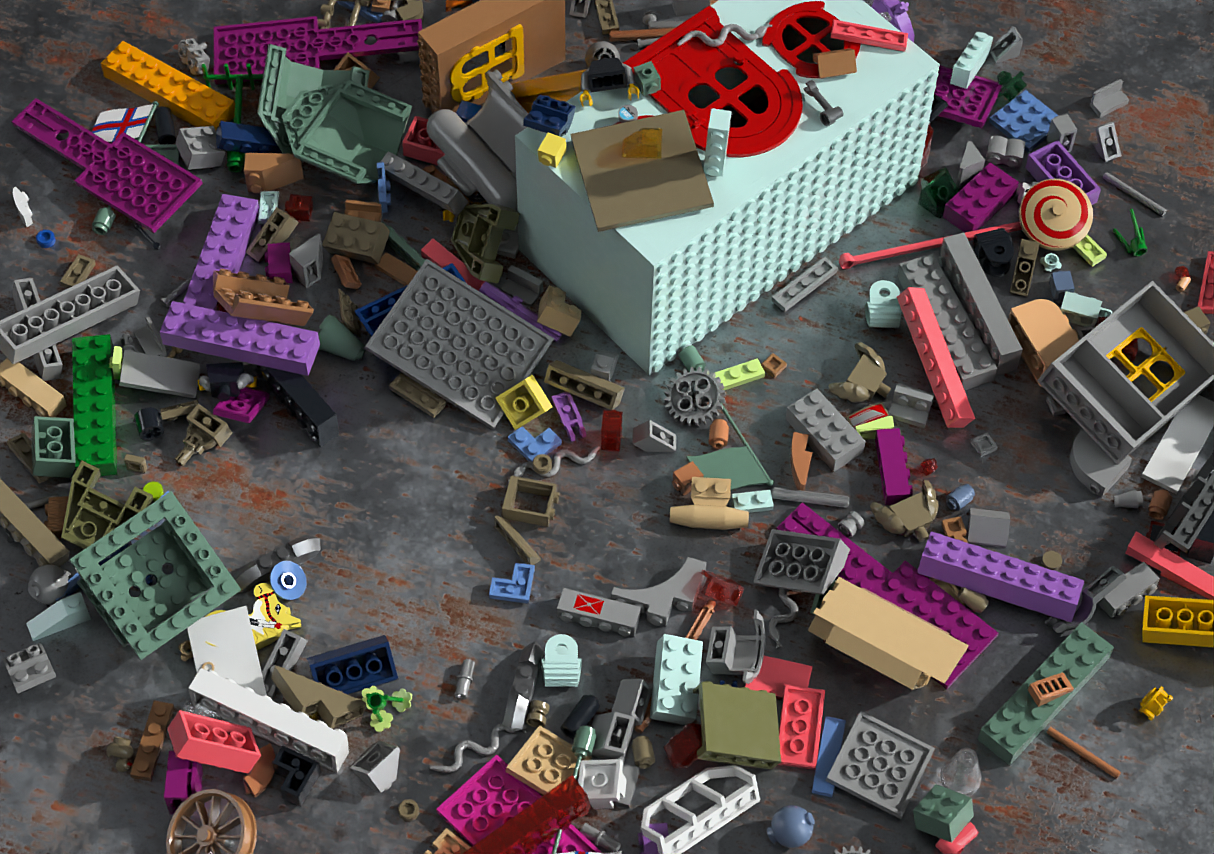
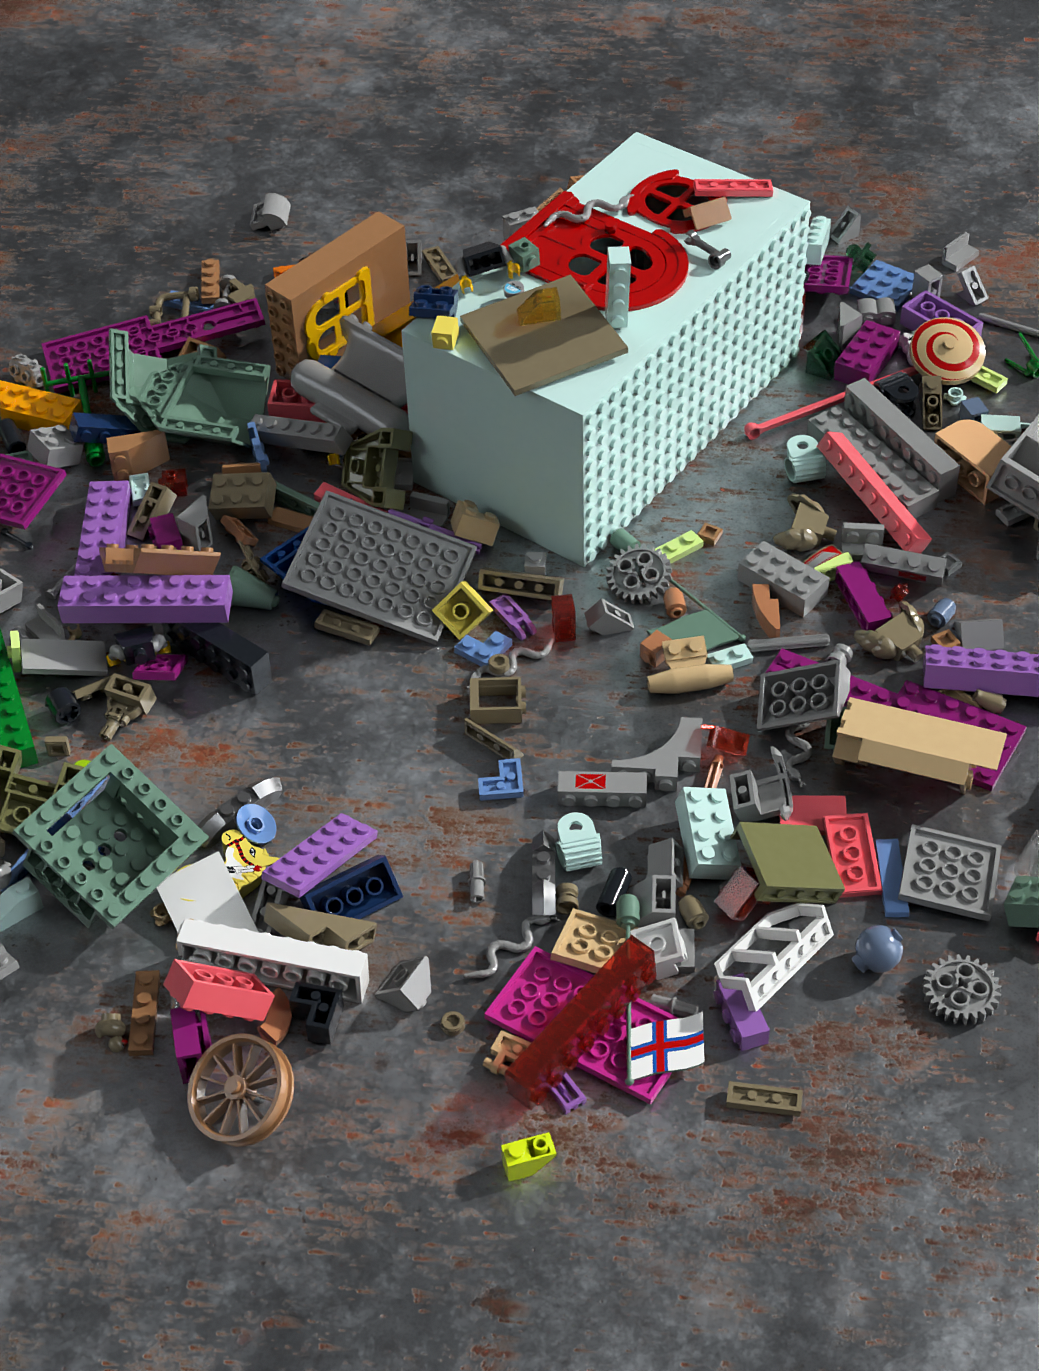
camera: 10 degrees left, 10 degrees down
yellowish green plant [361,686,412,732] -> none
light grey plate [772,257,838,312] -> none
none -> medium lavender plate [261,813,378,898]
none -> light grey brick [861,543,947,586]

